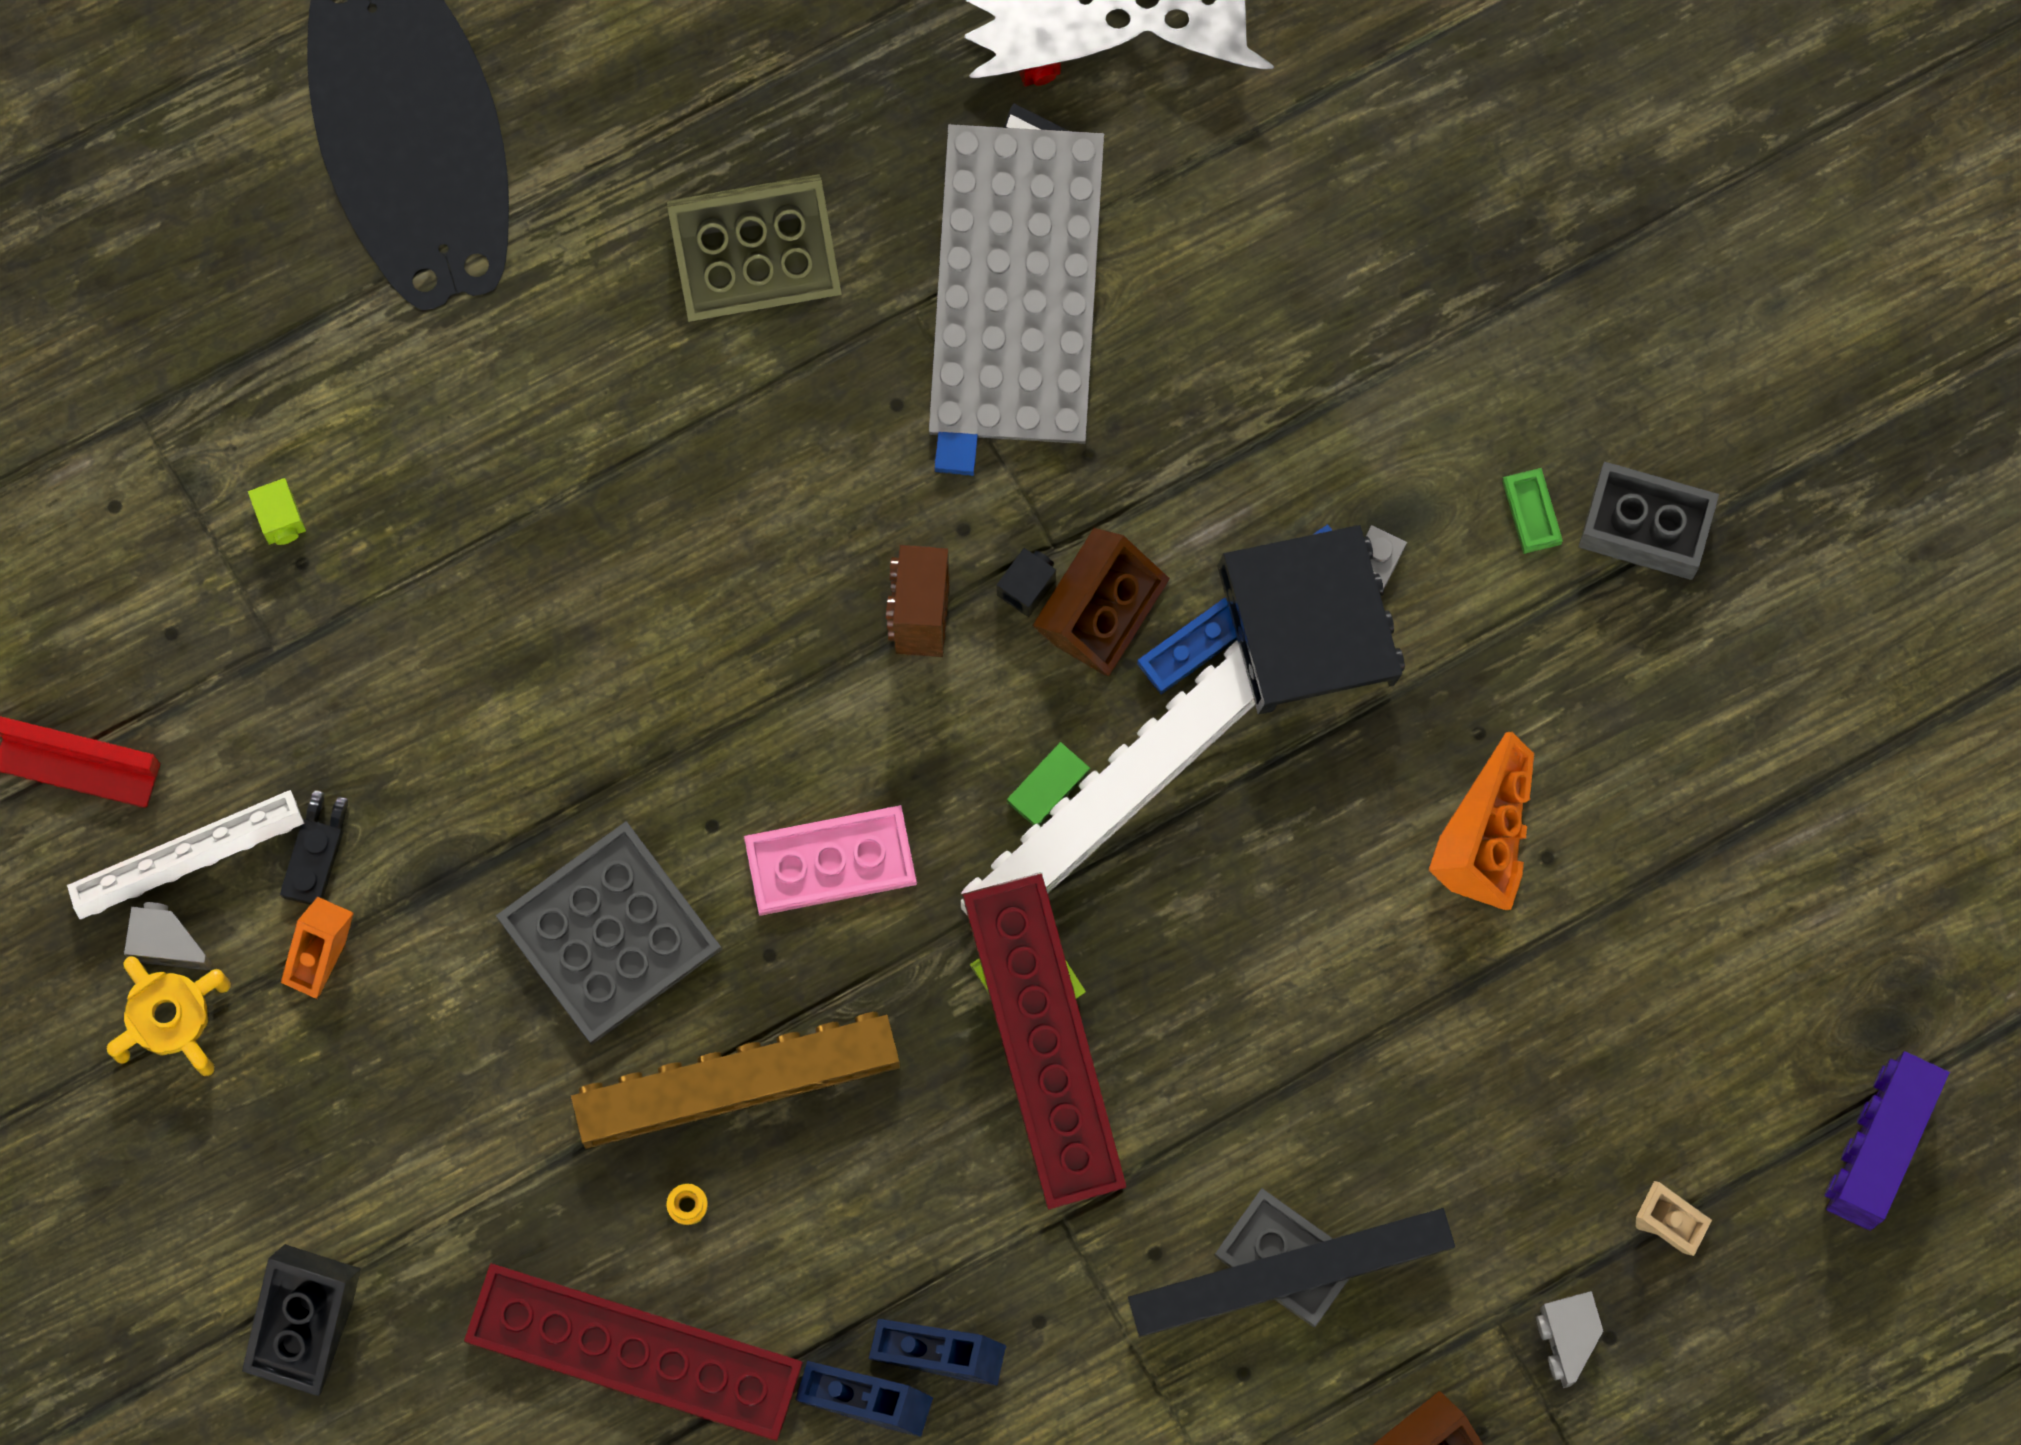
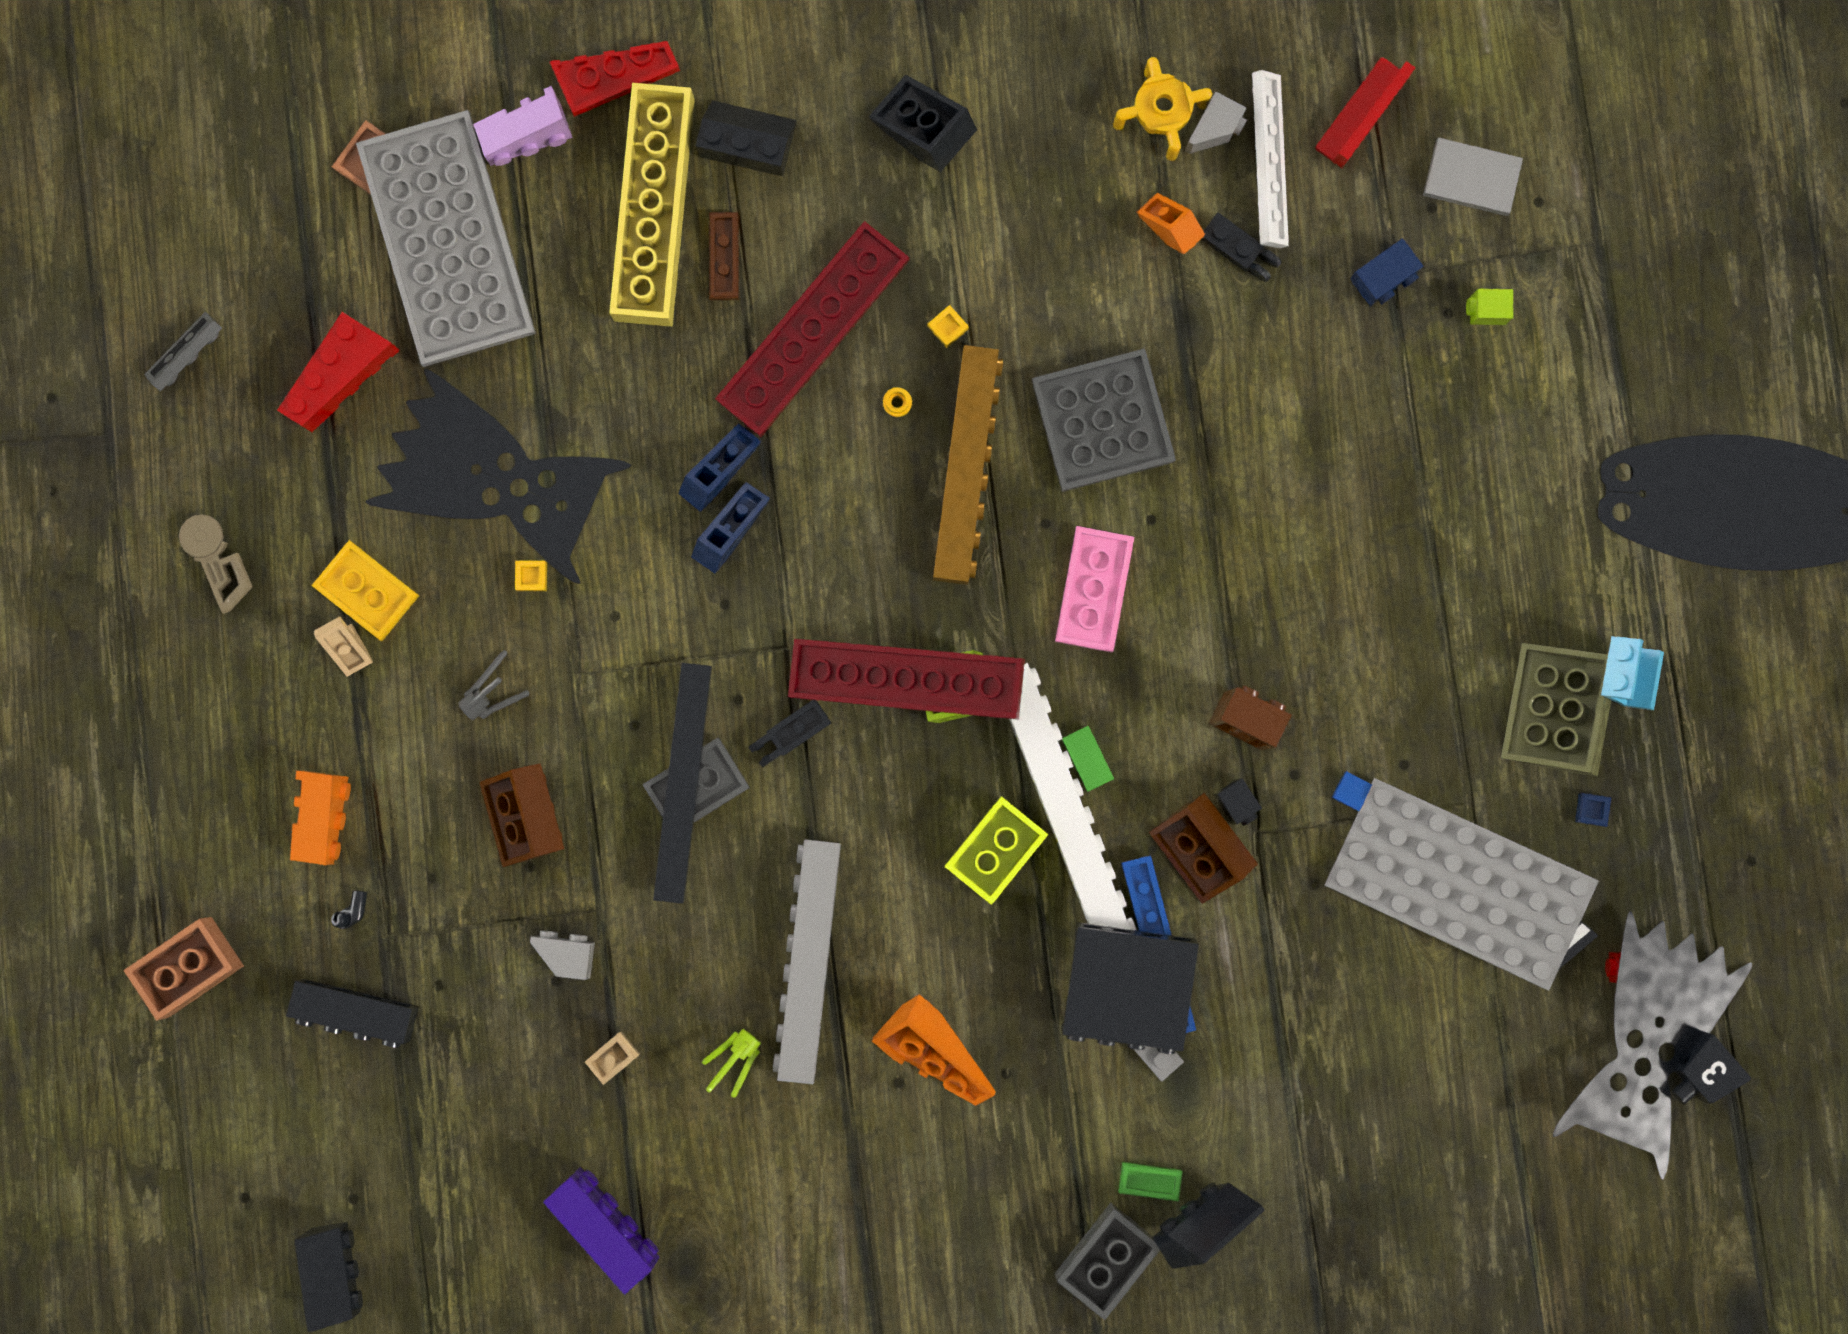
camera: 110 degrees right, 10 degrees up
none -> lime plant [702,1029,761,1098]
none -> black hinge [748,700,832,768]
none -> light grey brick [773,839,841,1084]
none -> yellow plate [928,305,969,348]
none -> neon yellow brick [945,796,1048,905]
none -> black slope [1152,1182,1265,1269]
none -> dark blue brick [1350,238,1423,307]
none -> light grey tile [1423,138,1523,216]
none -> dark blue tile [1575,793,1611,827]
none -> medium azure panel [1601,636,1664,710]

